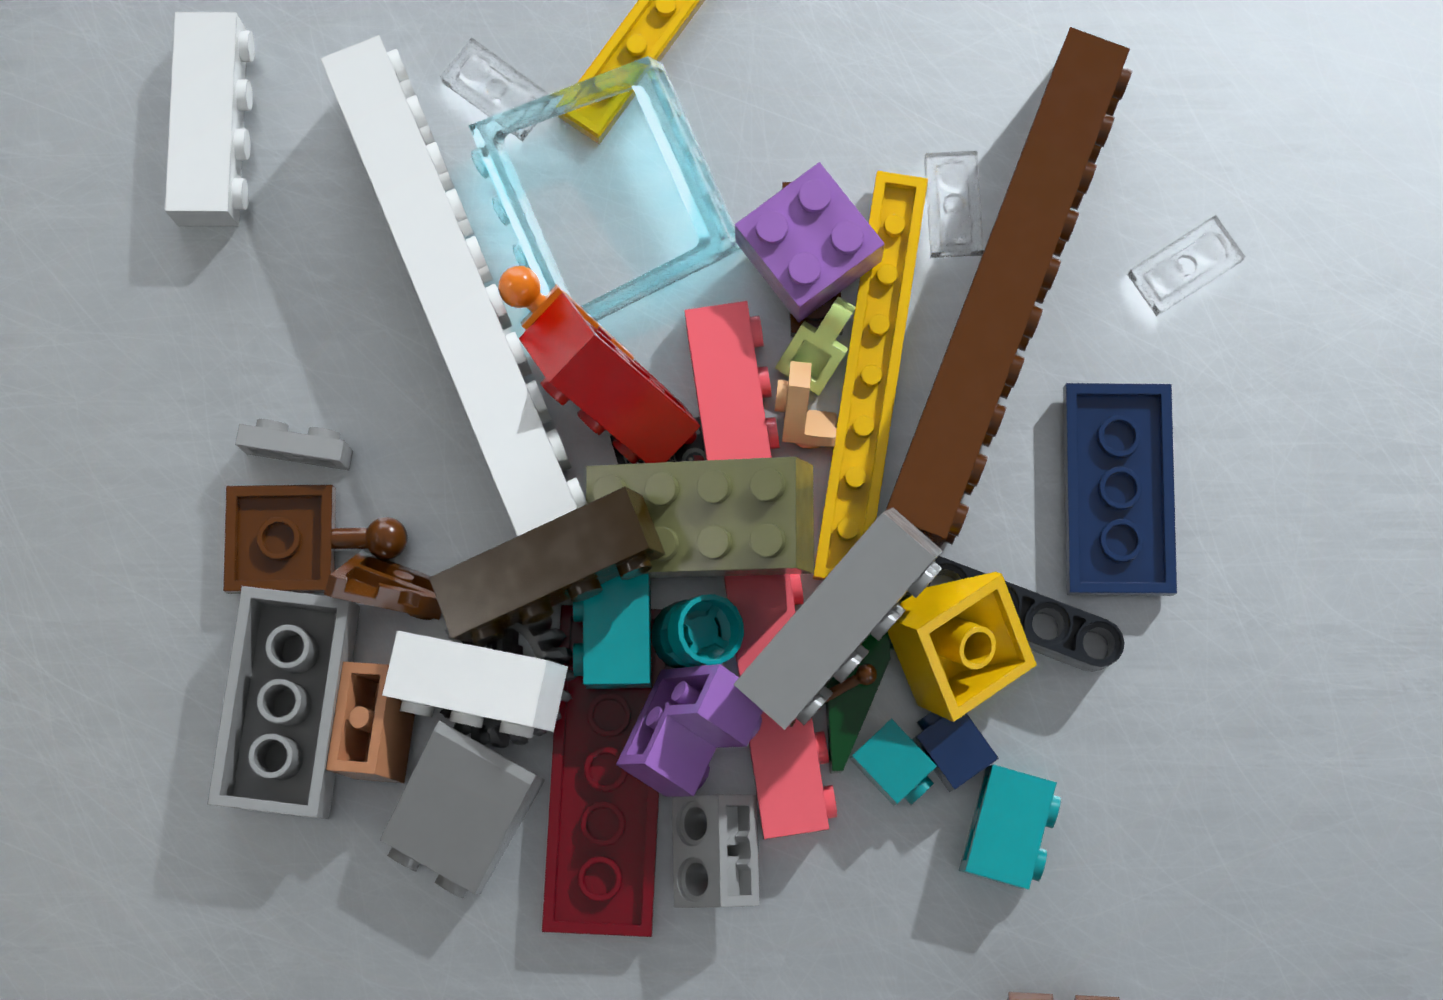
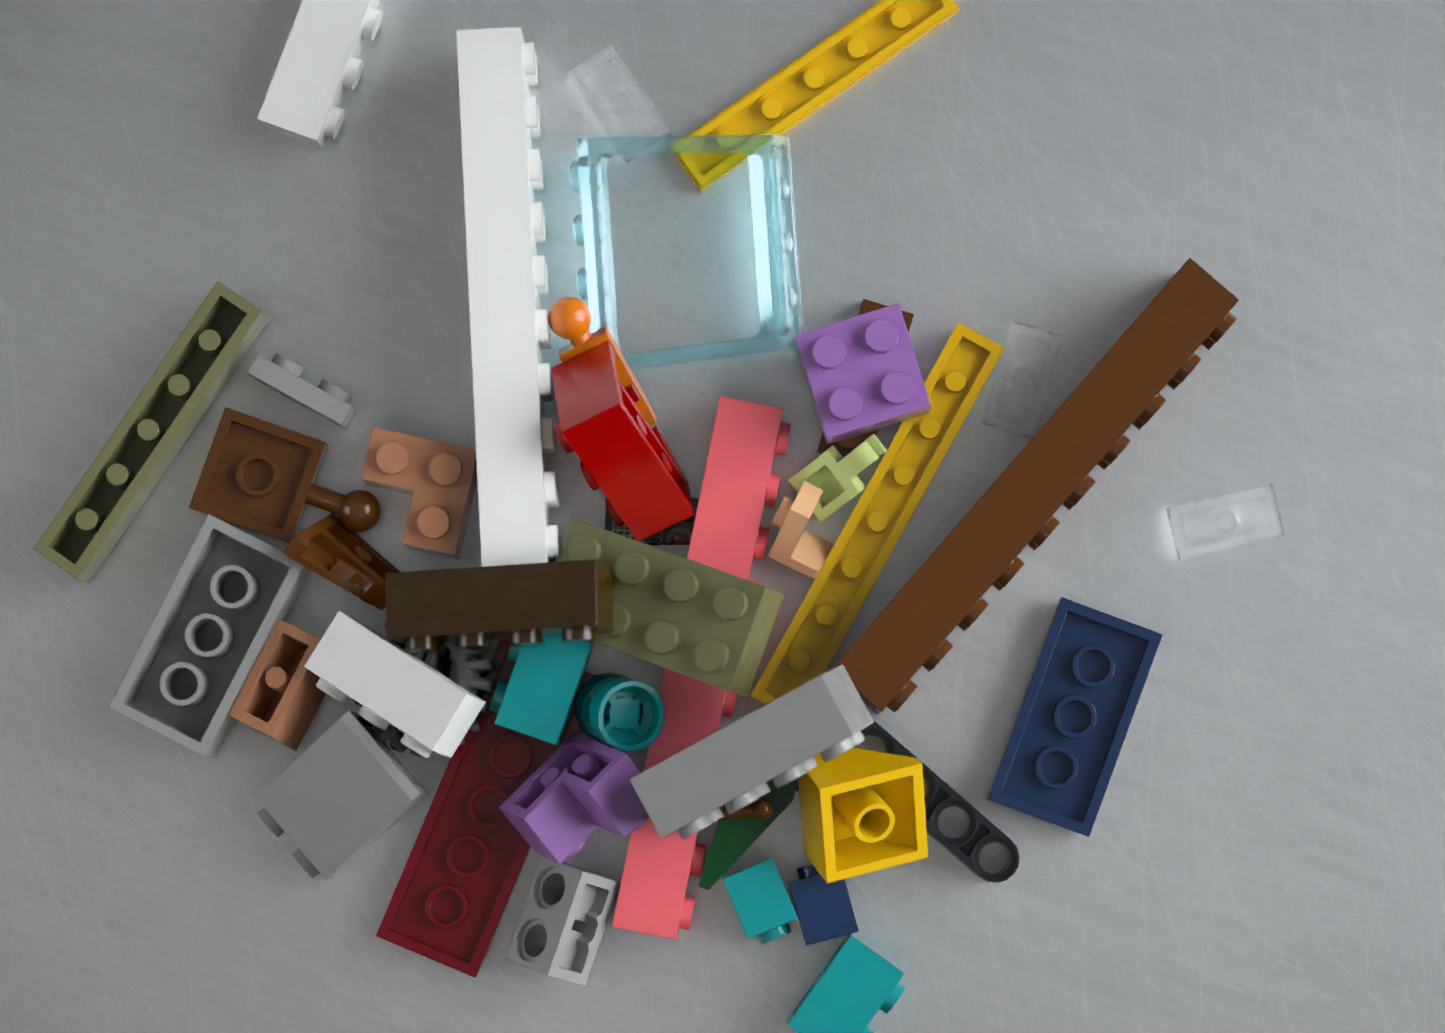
camera: 20 degrees right, 5 degrees up
none -> olive brick [33,281,270,583]
none -> nougat brick [361,427,477,559]

